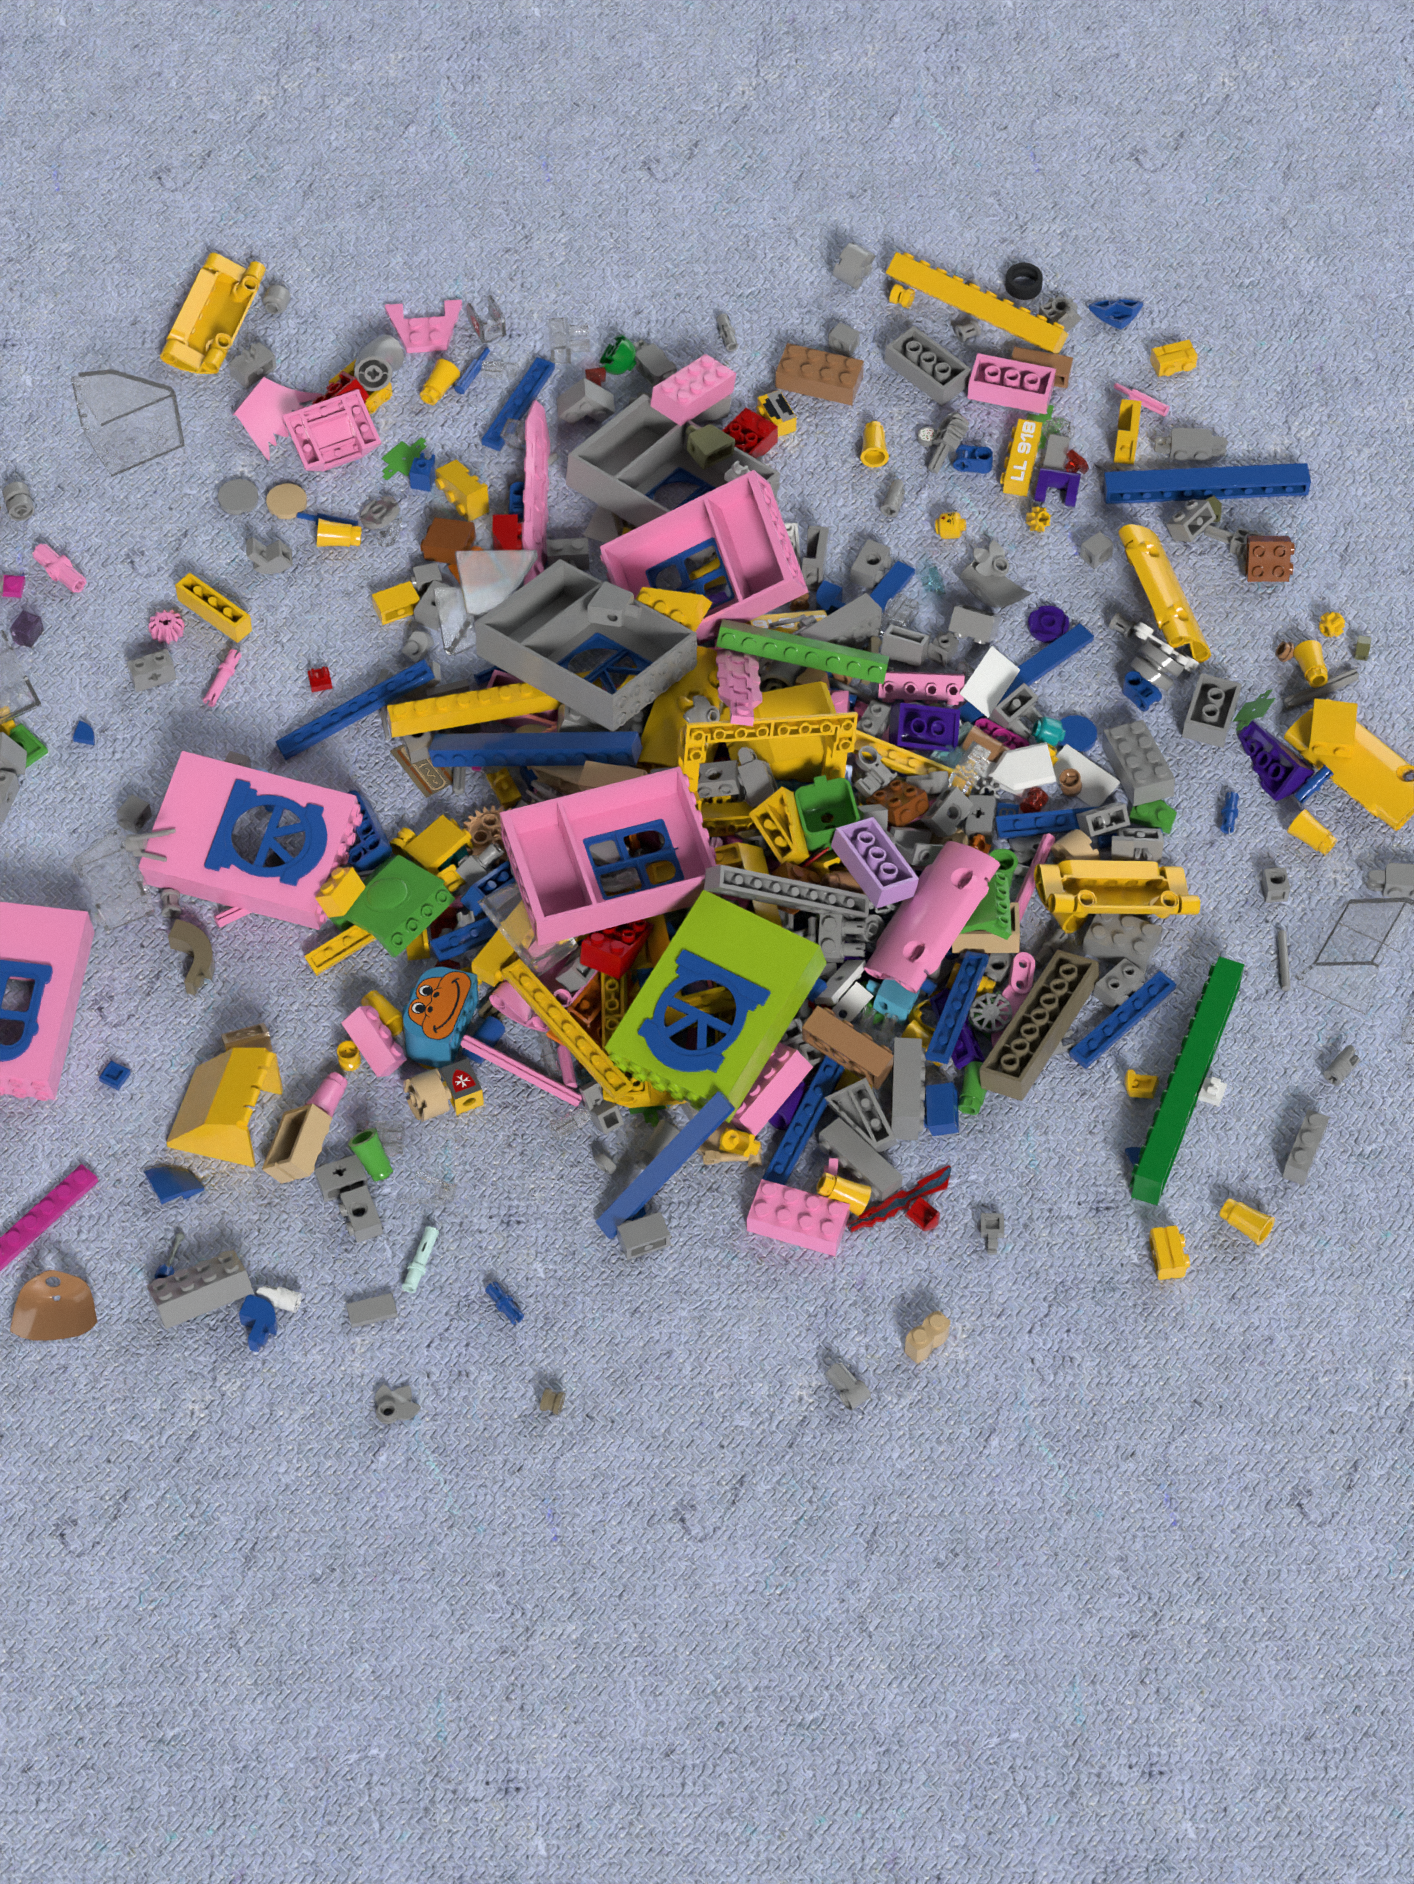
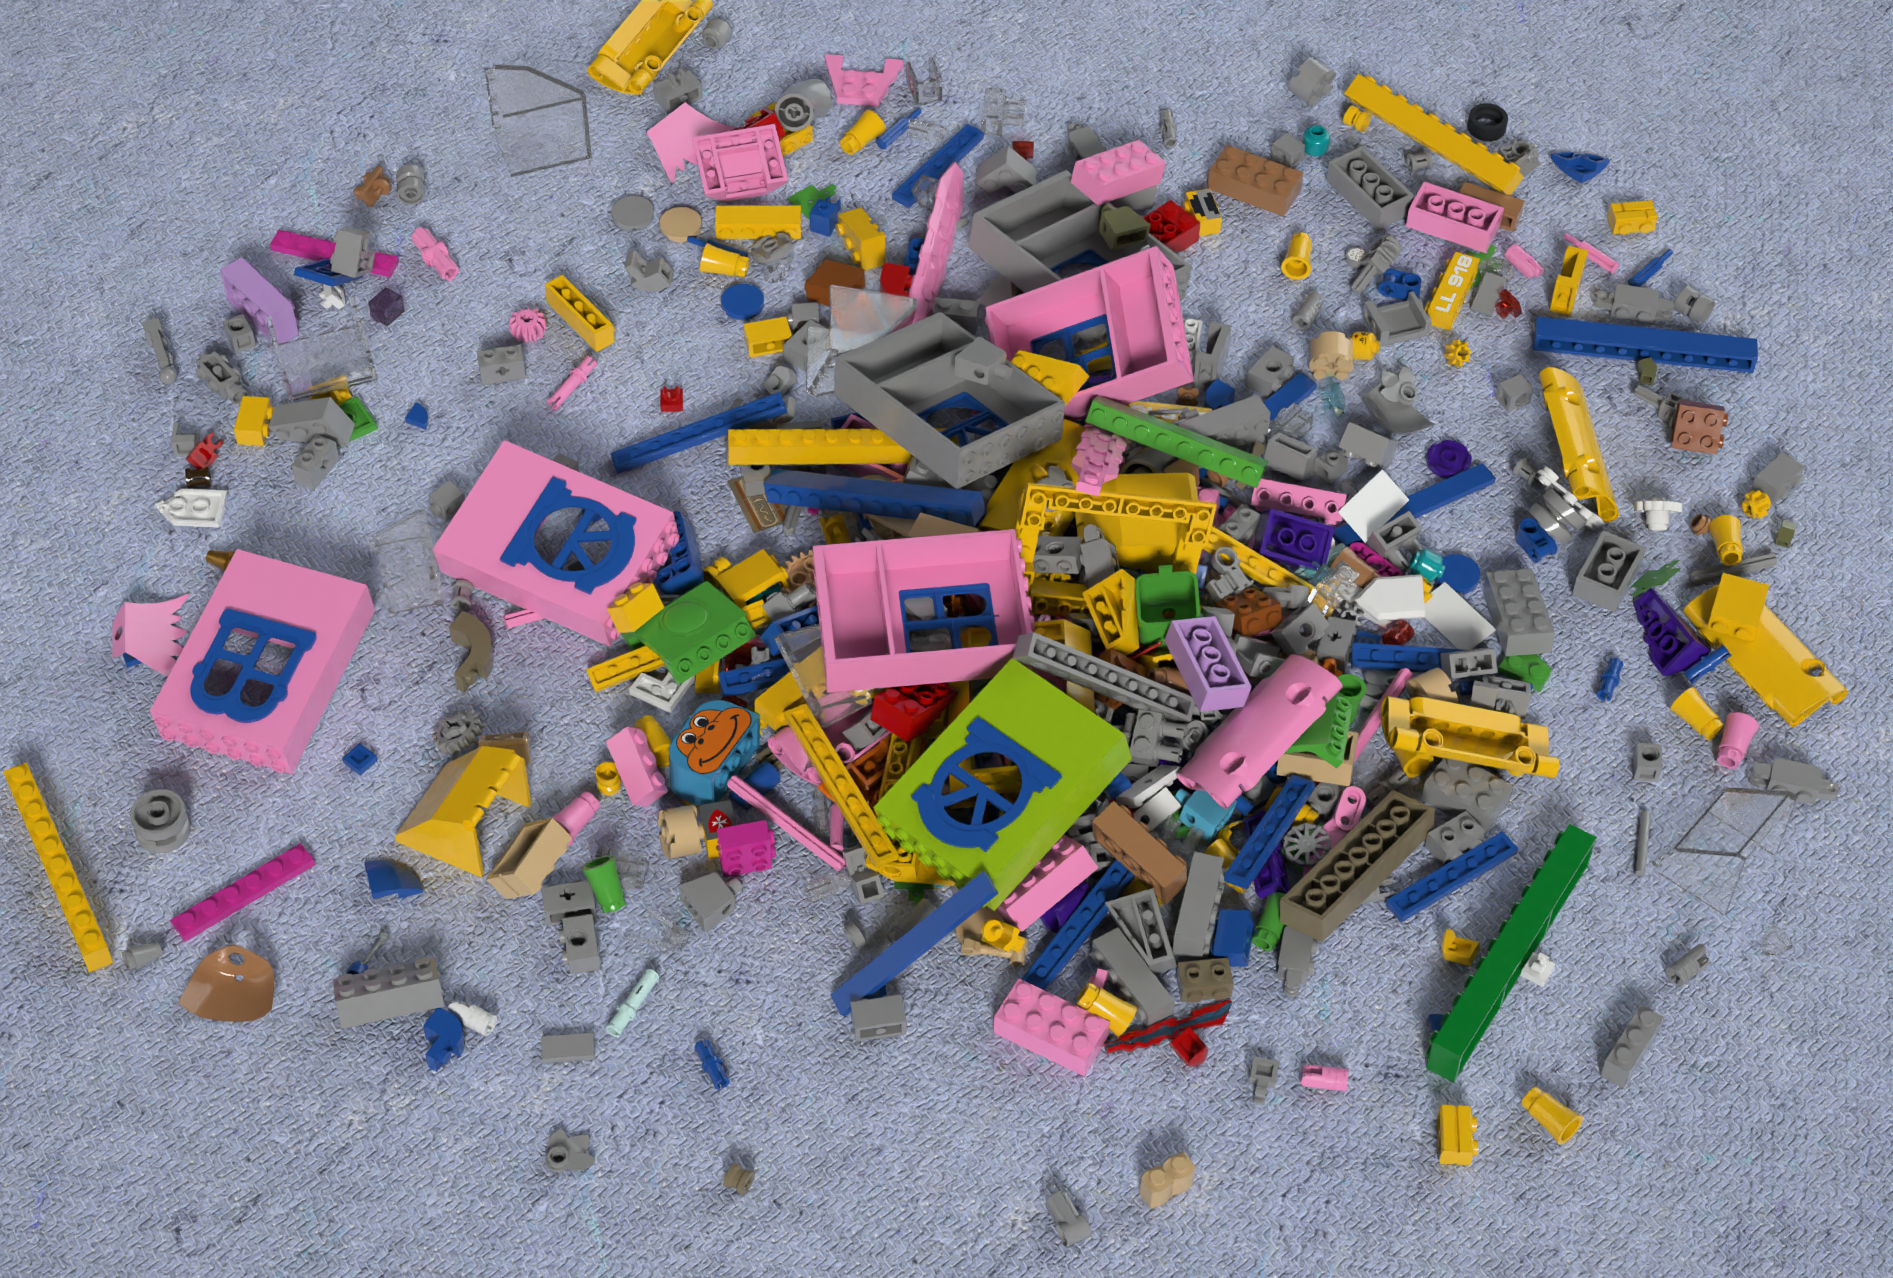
camera: 10 degrees right, 5 degrees down
light grey plant [125,829,176,862] -> none
green cylinder [599,334,636,375] -> none
dark purple connector [1034,468,1081,507] -> none
medium nougat wheel [1059,769,1082,797] -> none
light grey brick [1166,499,1216,542] -> none
none -> light grey gear [432,709,484,755]
none -> white plate [629,672,695,713]
none -> light grey torso [679,873,743,933]
none -> yellow brick [715,206,802,239]
none -> dark pink brick [716,820,776,877]
none -> blue tile [721,284,764,320]
none -> dark tan brick [1176,958,1234,1003]
none -> light grey hinge [1276,926,1318,998]
none -> bright pink hinge [1300,1064,1349,1092]
none -> teal head [1302,125,1330,157]
none -> tan brick [1309,331,1354,380]
none -> light grey panel [1363,291,1431,347]
none -> bright pink hinge [1504,244,1543,278]
none -> blue axle [1628,249,1673,287]
none -> white plant [1634,498,1682,531]
none -> light grey wheel [1674,285,1715,324]
none -> bright pink plant [1717,712,1759,769]
none -> light grey brick [1751,452,1805,505]

